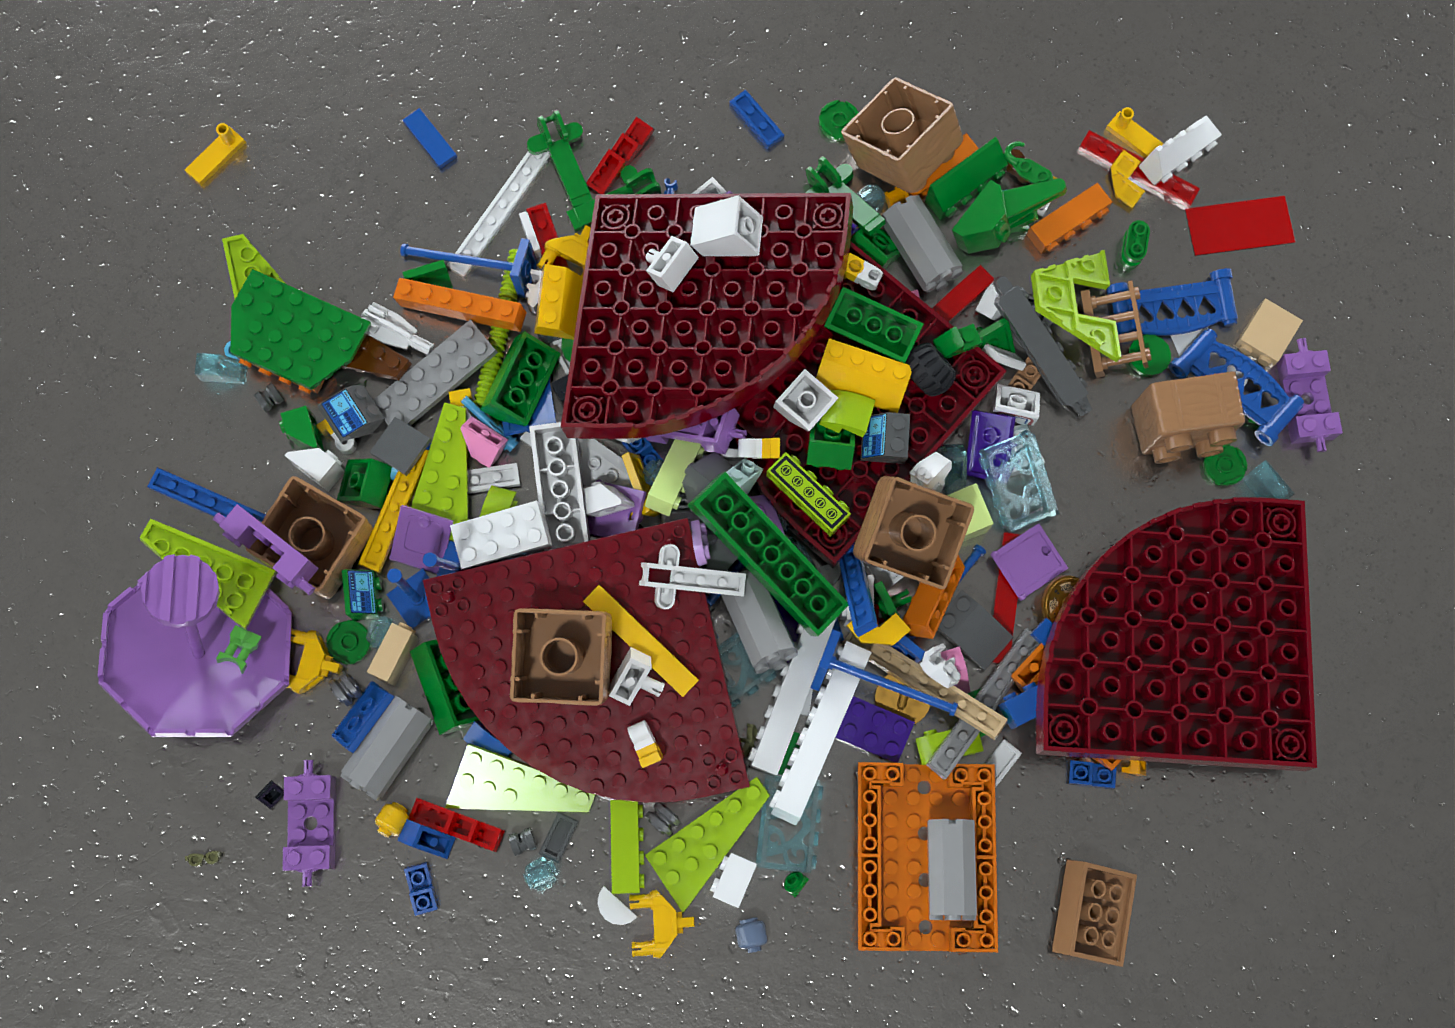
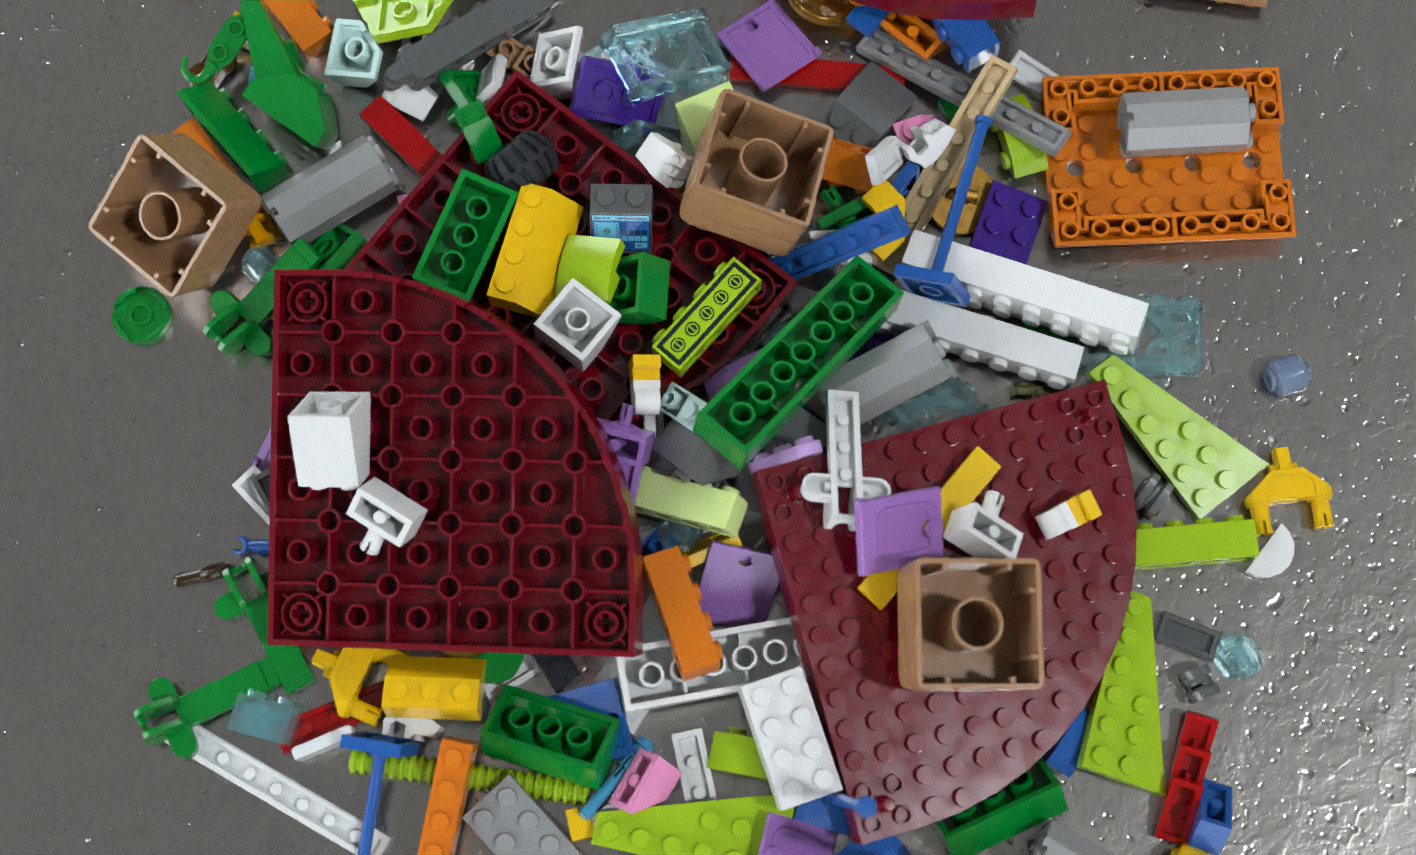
camera: 85 degrees left, 0 degrees up
blue slope [404,862,438,916] -> none
white slope [583,482,635,517] -> none
red slope [586,116,655,194] -> none
white brick [710,853,757,908] -> none
blue tile [729,90,784,149] -> none
green plate [784,871,809,898] -> none
leg [843,253,883,290] -> none
none -> dark brown piece [173,562,231,587]
none -> clear light blue brick [227,688,303,747]
none -> light aqua slope [324,18,383,88]
none -> orange brick [642,546,724,682]
none -> medium lavender container [854,486,943,576]
none -> white tile [865,136,903,185]

